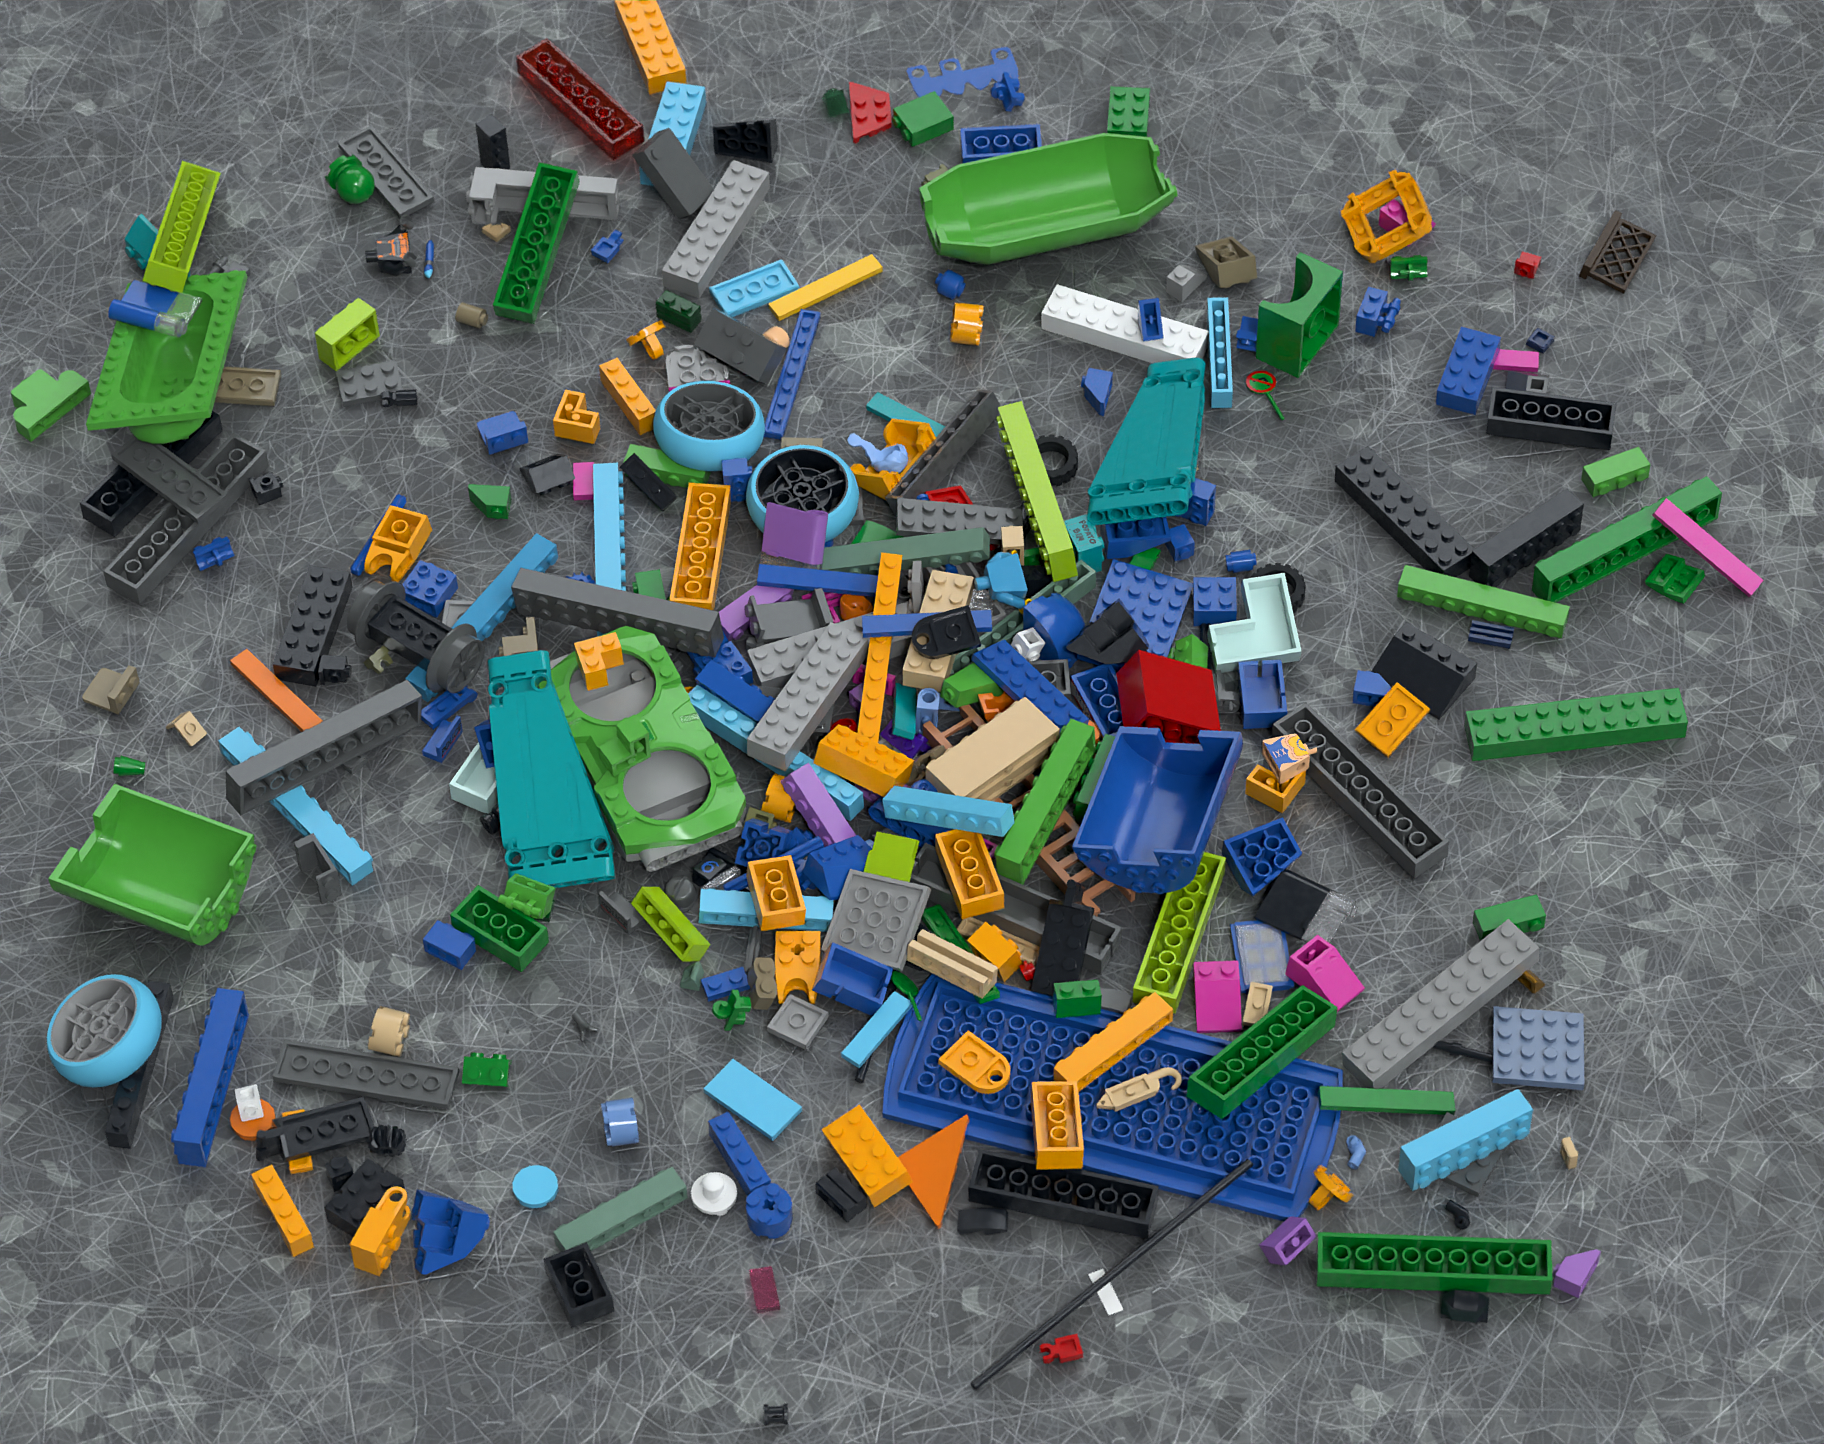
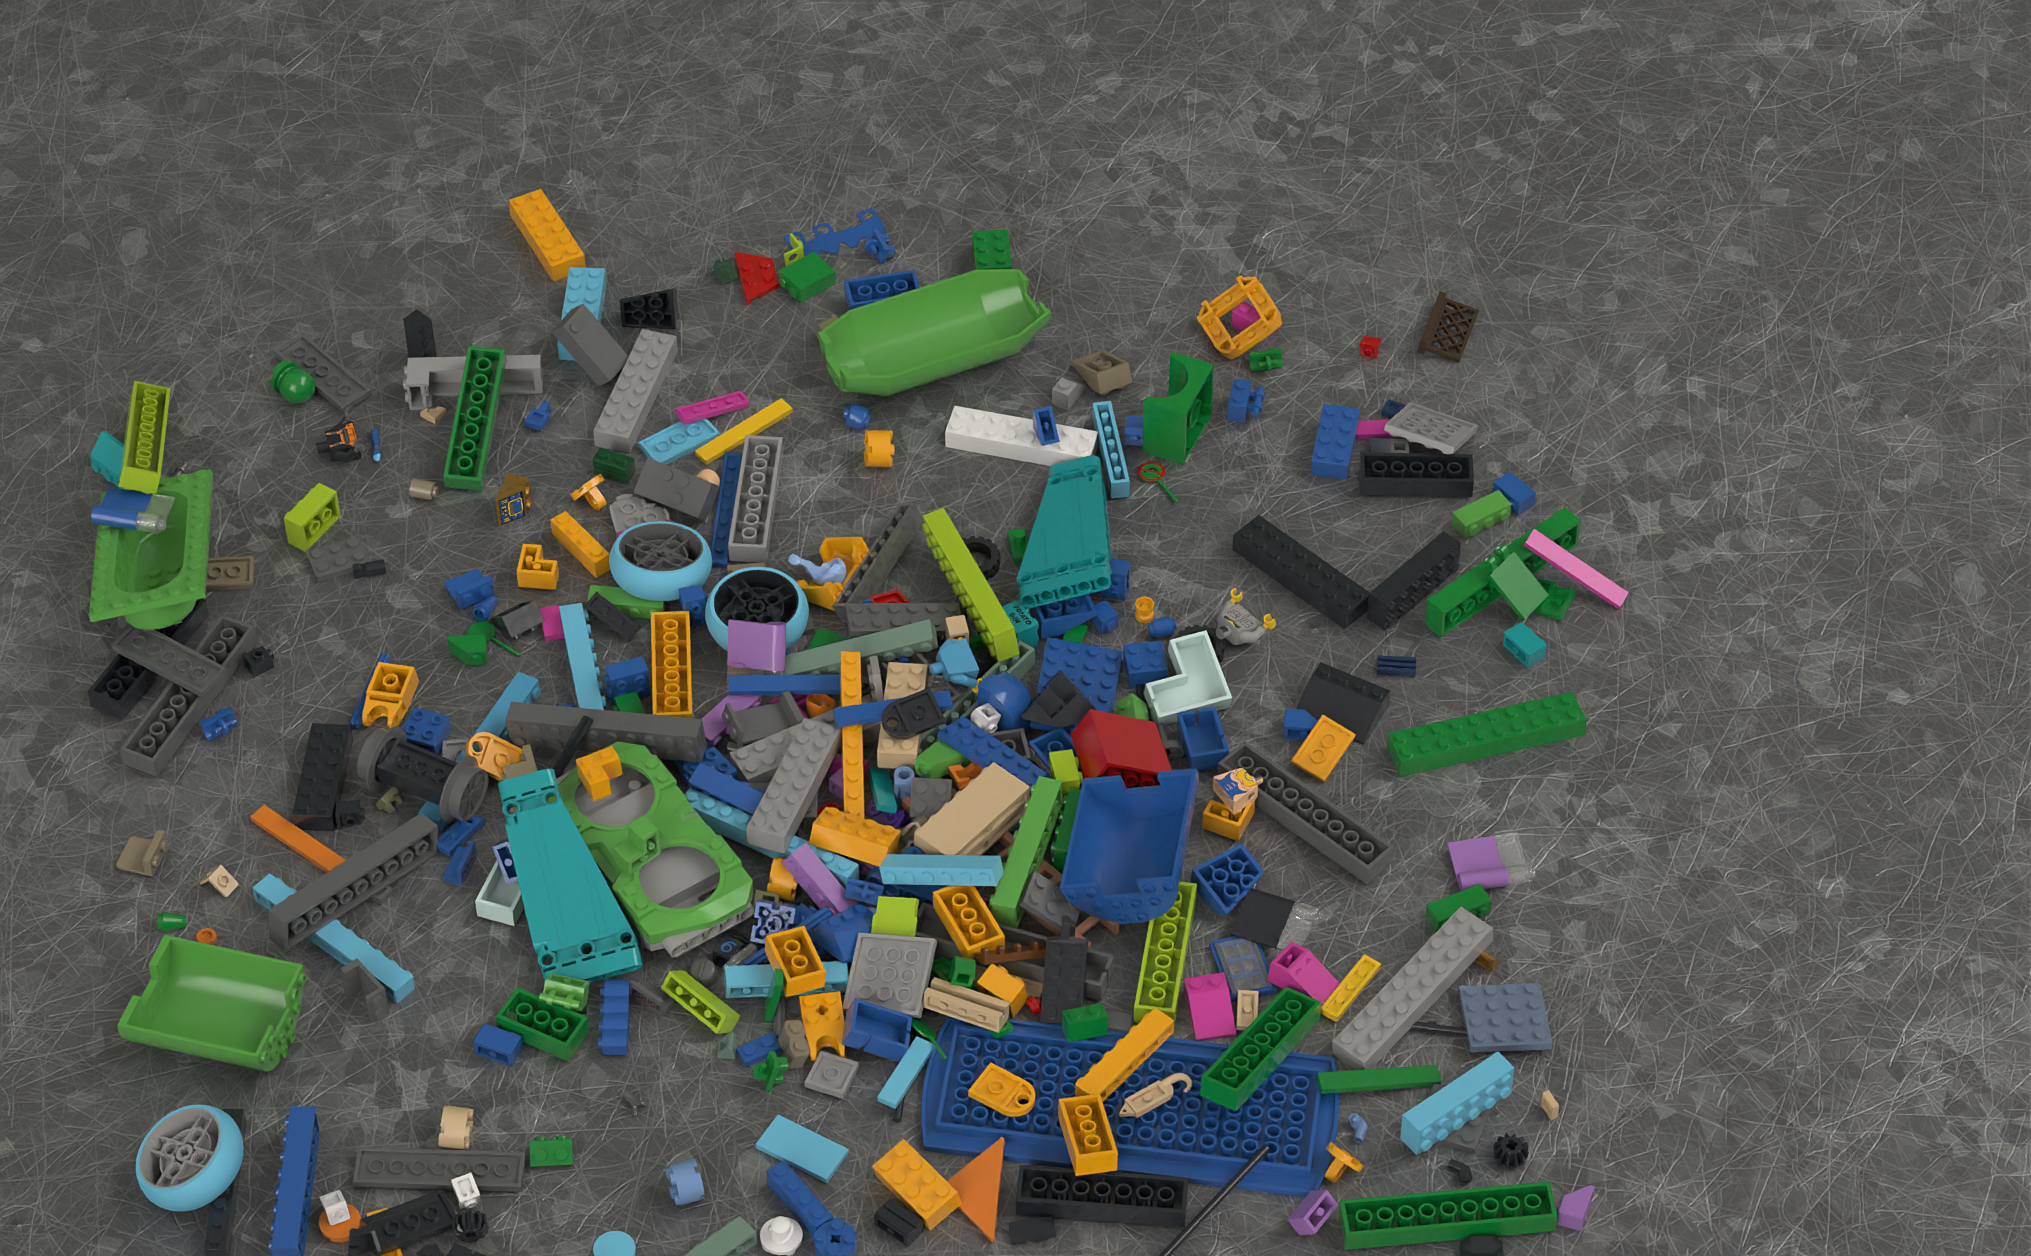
camera: 10 degrees left, 5 degrees down
bright green brick [11,369,91,442] -> none
black wheel [480,805,501,835] -> none
clear red brick [516,38,645,161] -> none
teal tile [866,392,945,437] -> none
slope [1081,368,1113,416] -> none
bright green brick [1397,565,1570,638] -> none
none -> orange tile [196,928,217,945]
none -> white bracket [451,1173,480,1209]
none -> light orange tile [465,732,523,782]
none -> green piece [467,621,520,656]
none -> blue cone [473,595,498,621]
none -> slope [495,473,534,526]
none -> black axle [552,715,593,779]
none -> blue brick [598,980,631,1055]
none -> blue brick [603,656,651,706]
none -> dark pink tile [676,390,750,425]
none -> light grey brick [728,435,784,563]
none -> green tile [764,968,783,1022]
none -> lime bracket [784,233,804,266]
none -> blue hips [844,877,884,905]
none -> dark grey plate [910,777,952,819]
none -> green brick [947,956,976,988]
none -> reddish brown hinge [974,941,1047,964]
none -> green tile [1007,528,1029,563]
none -> dark grey plate [1019,871,1080,931]
none -> lime brick [1049,749,1083,794]
none -> light orange wheel [1135,596,1154,623]
none -> light grey torso [1216,588,1276,645]
none -> yellow plate [1321,954,1381,1022]
none -> light grey plate [1384,402,1478,454]
none -> medium lavender door [1447,832,1535,891]
none -> green tile [1482,544,1549,620]
none -> blue brick [1492,472,1536,515]
none -> black gear [1493,1133,1529,1169]
none -> teal brick [1503,622,1547,668]

